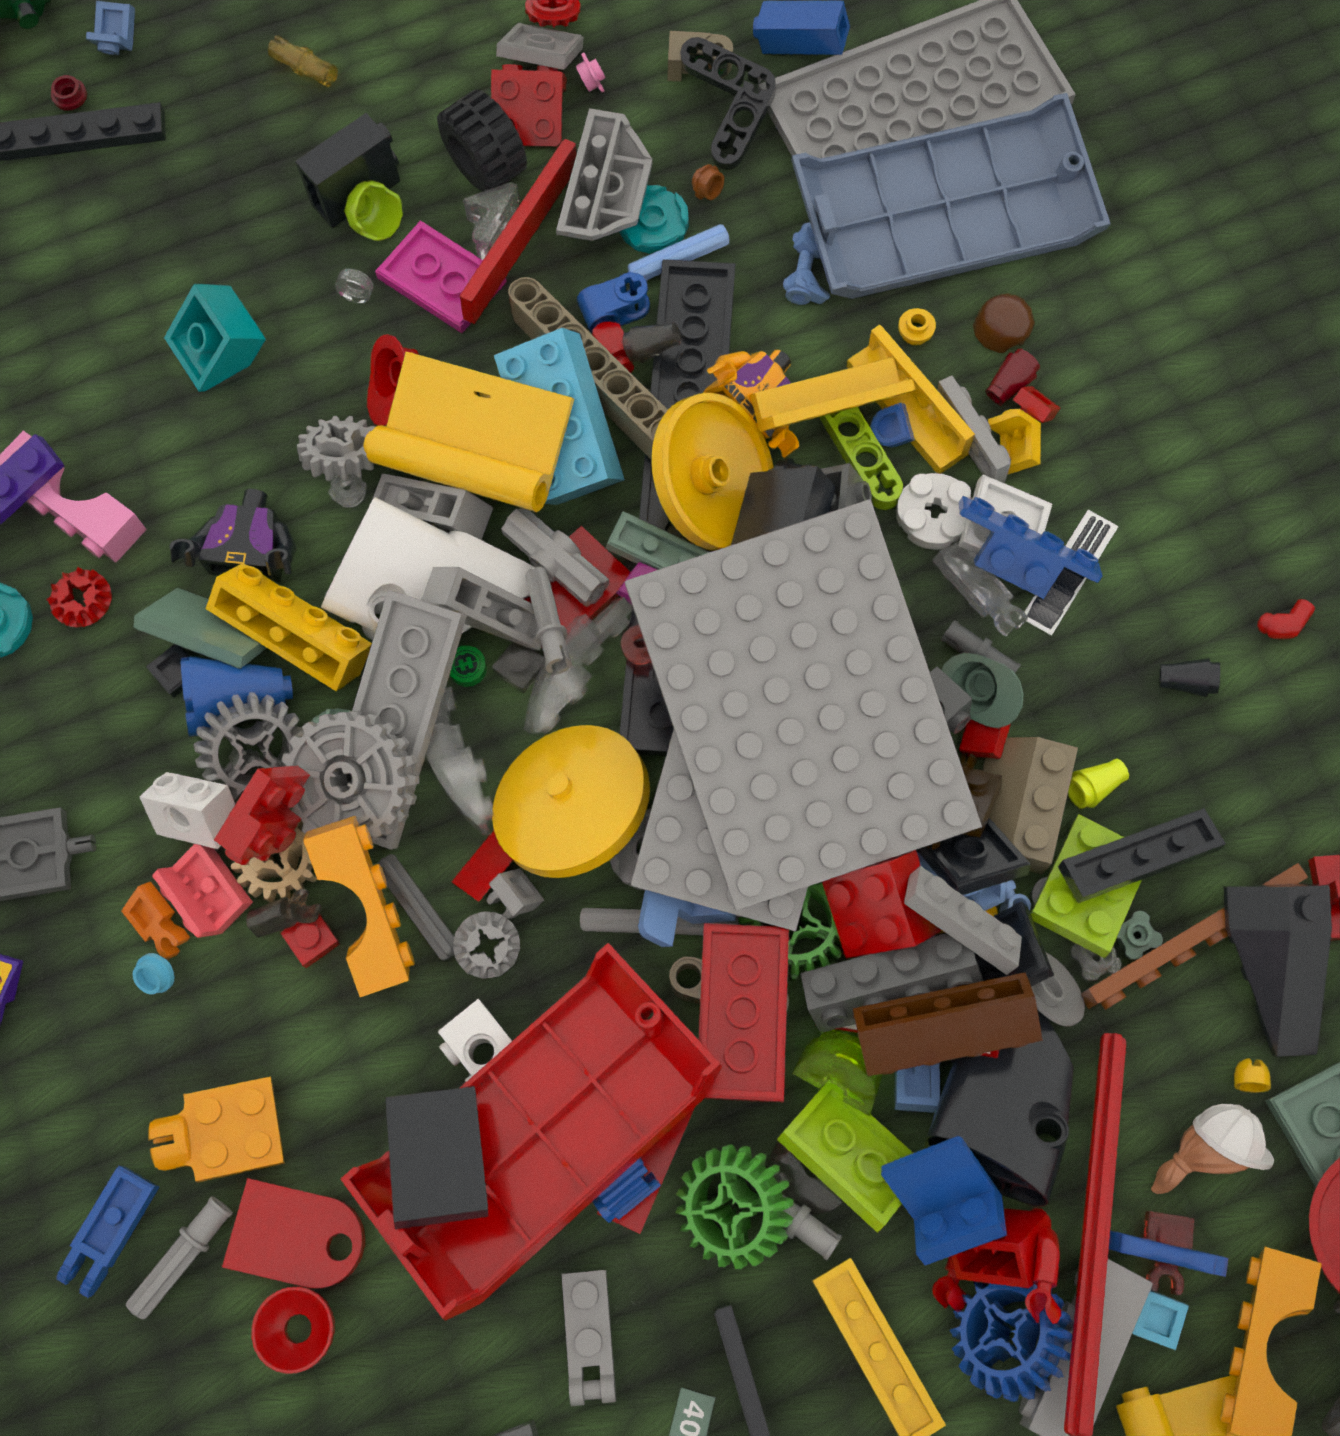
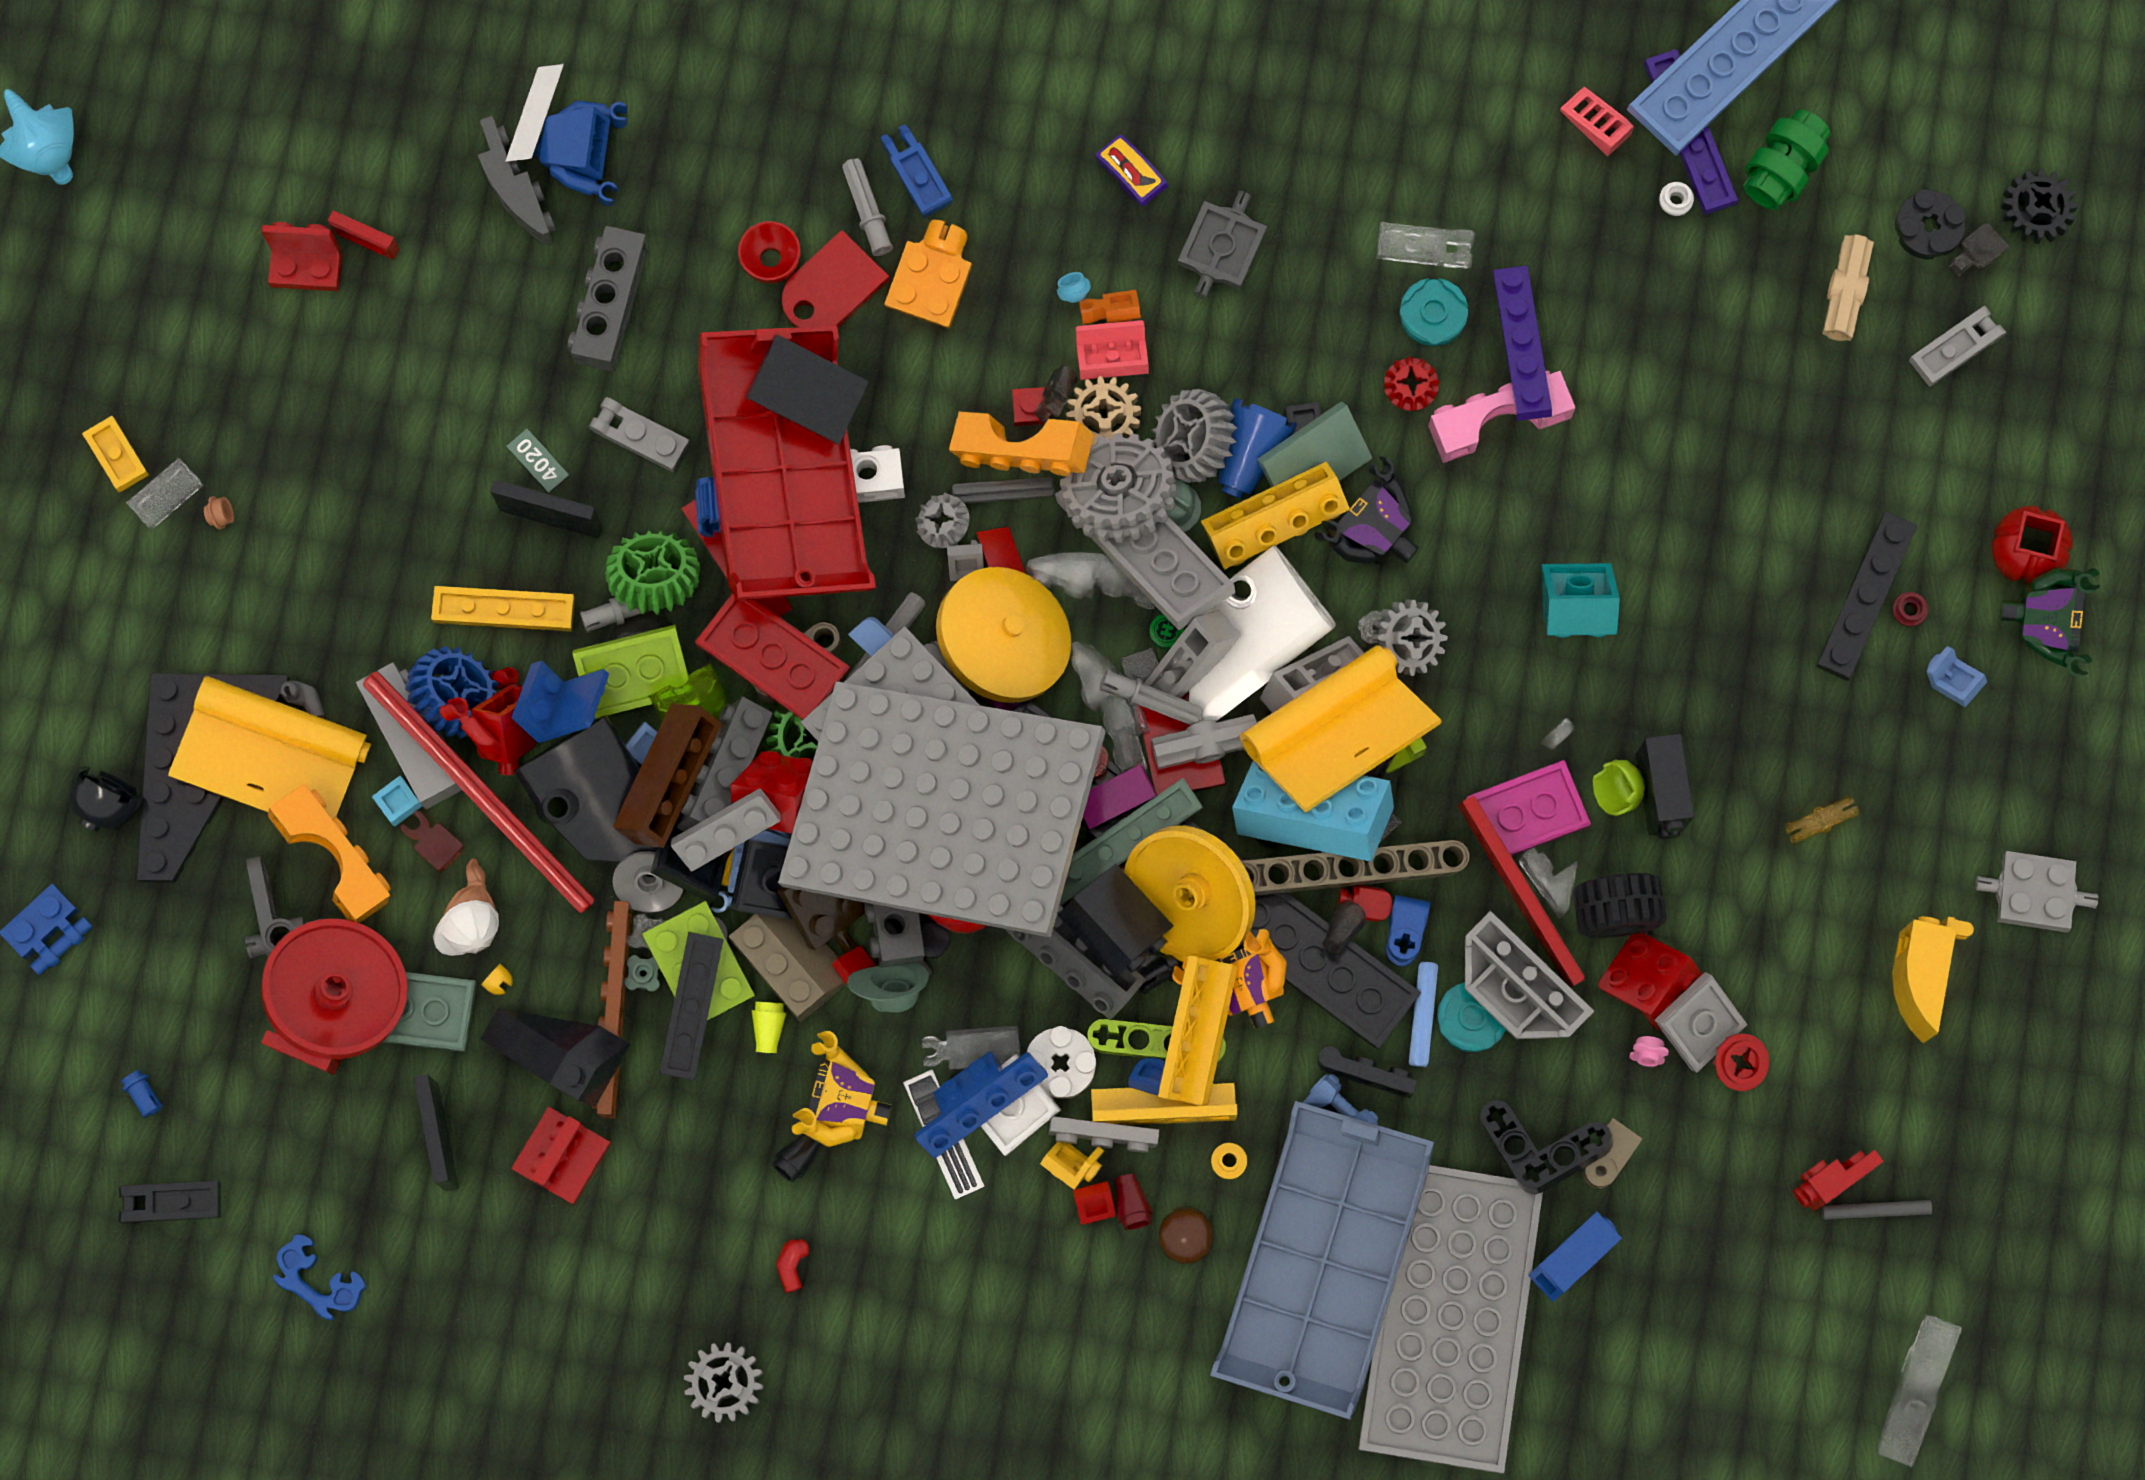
camera: 120 degrees right, 5 degrees up
white brick [140,772,235,849] -> none
red plate [214,765,310,865] -> none
red piece [367,334,419,426] -> none
dark orange plate [692,164,724,200] -> none
dark grey pin [940,620,1021,673] -> none
blue helmet [1109,1231,1228,1277] -> none
none -> yellow torso [792,1031,892,1147]
none -> black plate [1317,1046,1417,1099]

